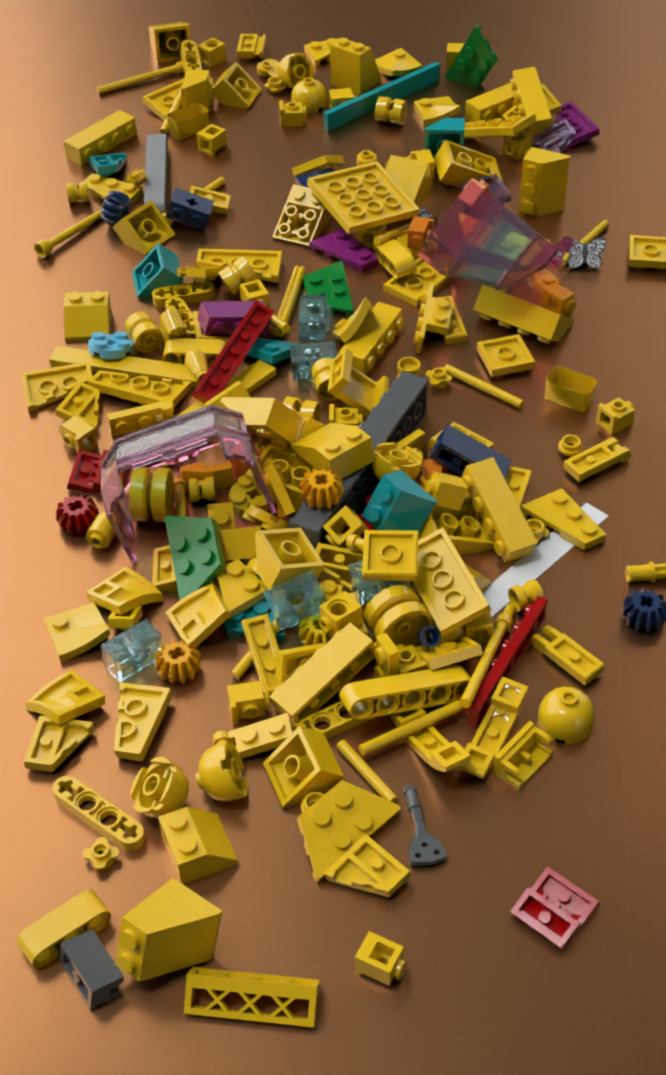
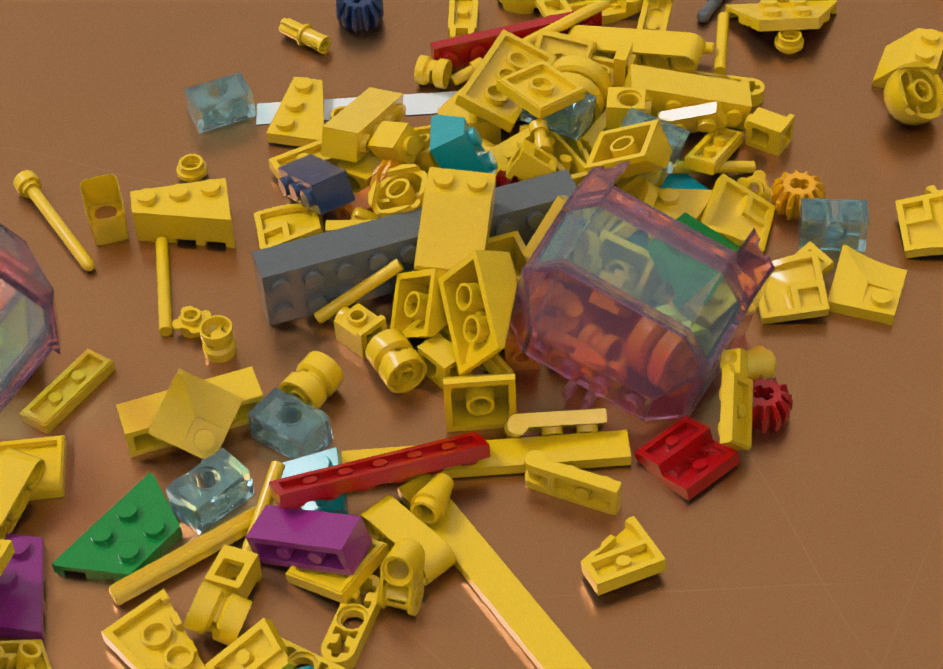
camera: 135 degrees left, 0 degrees up
yellow wing [21,361,93,413] -> none
yellow brick [60,416,98,453] -> none
medium azure plate [88,331,133,359] -> none
yellow wing [88,370,191,408] -> none
yellow wing [114,682,173,761] -> none
yellow wheel [125,311,163,353] -> none
yellow cylinder [195,741,248,802] -> none
yellow plate [212,713,294,759] -> none
yellow slope [263,726,344,808] -> none
light orange gear [300,468,344,510] -> none
yellow panel [328,348,389,418] -> none
yellow bracket [413,283,453,353] -> none
yellow plate [477,334,535,377] -> none
yellow plate [563,437,631,482] -> none
yellow brick [596,398,635,435] -> none
none -> yellow piece [13,170,95,271]
none -> yellow wedge [130,178,236,248]
none -> clear light blue brick [184,72,256,133]
none -> yellow hinge [718,348,753,451]
none -> yellow plate [737,170,773,200]

